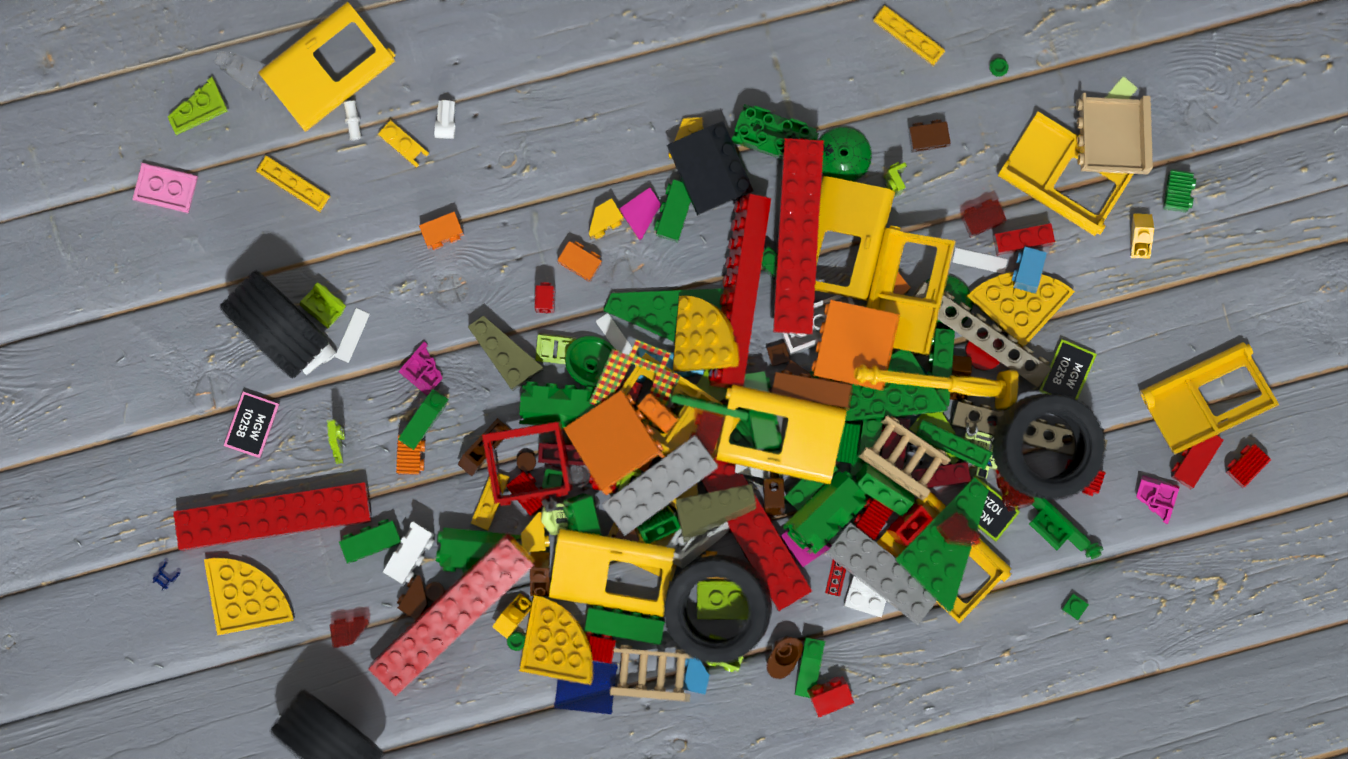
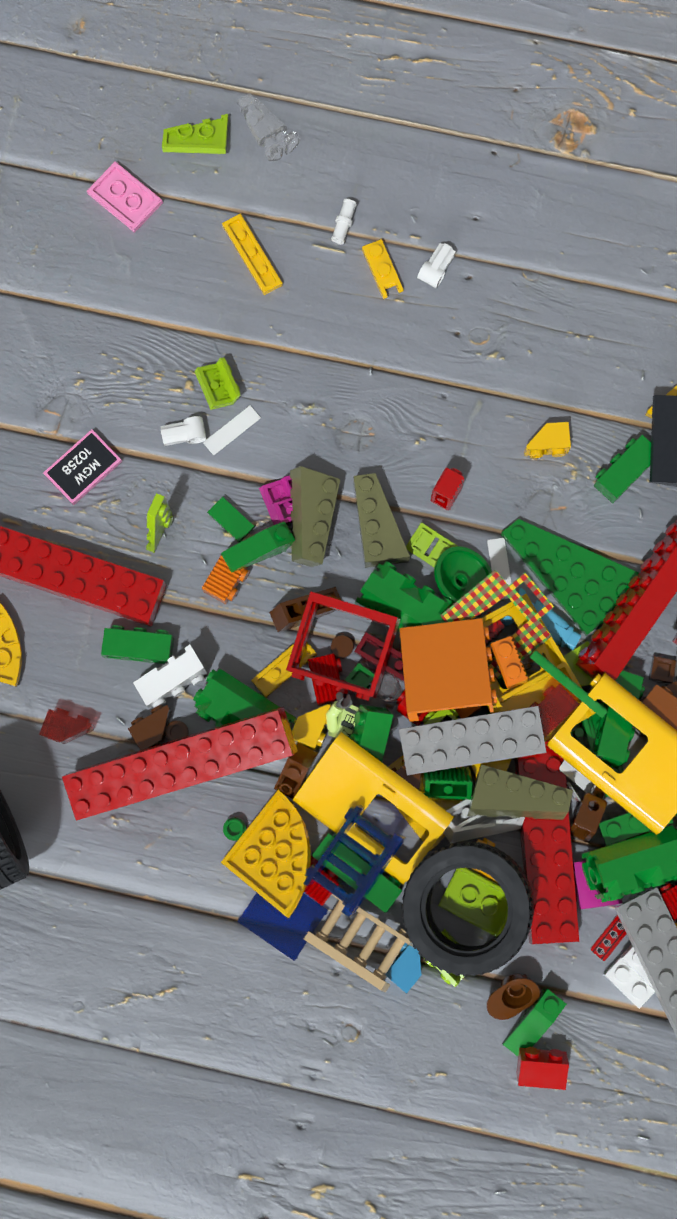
camera: 30 degrees right, 5 degrees down
black tyre [220,270,329,378] -> none
yellow piece [258,2,395,132] -> none
orange brick [419,212,464,250] -> none
yellow slope [492,593,532,639] -> none
orange brick [557,241,602,282] -> none
dark pink slope [619,188,661,241] -> none
yellow plate [673,296,738,372] -> none
none -> green tile [207,496,255,543]
none -> olive wedge [290,466,340,567]
none -> clear blue fence [303,805,406,917]

